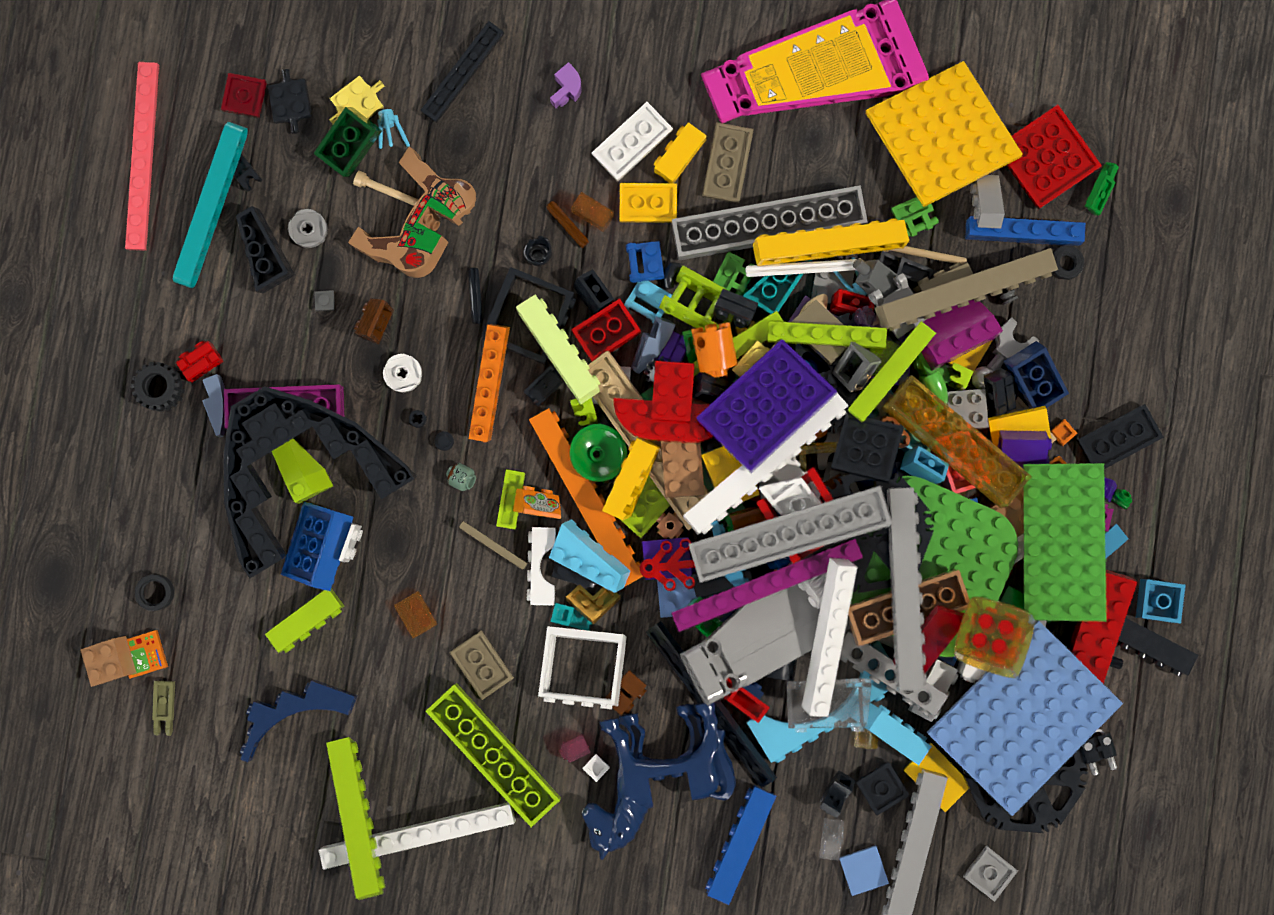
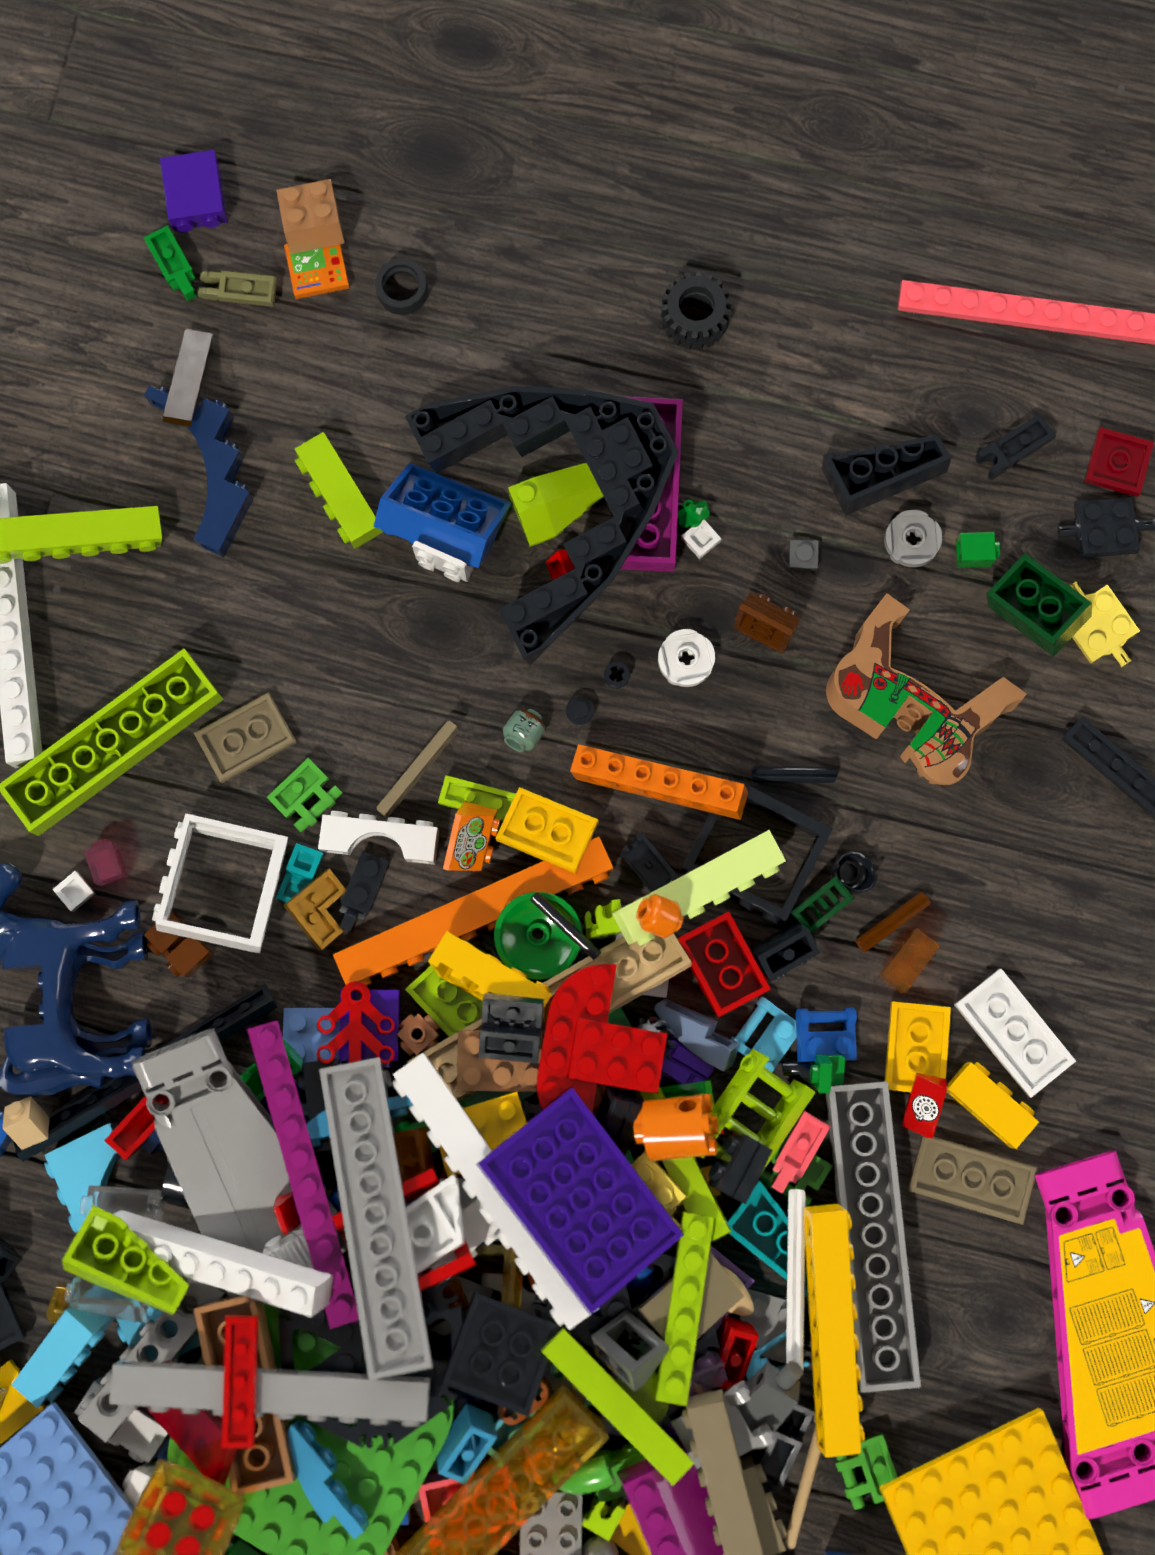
camera: 95 degrees right, 5 degrees down
teal beam [173,122,248,288] -> none
red brick [176,341,224,383] -> none
sand blue slope [202,374,226,437] -> none
tan piece [353,171,438,215] -> none
medium azure plant [377,109,410,149] -> none
clear orange plate [394,591,438,639] -> none
medium azure wedge [549,519,630,593] -> none
medium lavender brick [550,62,581,108] -> none
none -> tan brick [2,1096,50,1150]
none -> lime wedge [62,1205,189,1315]
none -> green hinge [143,225,197,302]
none -> dark purple brick [160,150,228,232]
none -> tile [163,329,213,427]
none -> red tile [222,1315,259,1448]
none -> bright green plate [267,758,342,833]
none -> red slope [274,1192,301,1235]
none -> dark azure slope [288,1419,370,1540]
none -> black slope [478,993,544,1064]
none -> yellow tile [495,787,599,873]
none -> black bar [530,891,601,960]
none -> red tile [545,549,575,581]
none -> orange head [636,894,683,938]
none -> green plant [677,500,710,528]
none -> white plate [681,520,721,559]
none -> coral hinge [770,1111,831,1193]
none -> dark green slope [792,876,855,933]
none -> green bracket [810,1054,845,1093]
none -> red slope [901,1073,947,1139]
none -> green brick [955,532,1000,568]

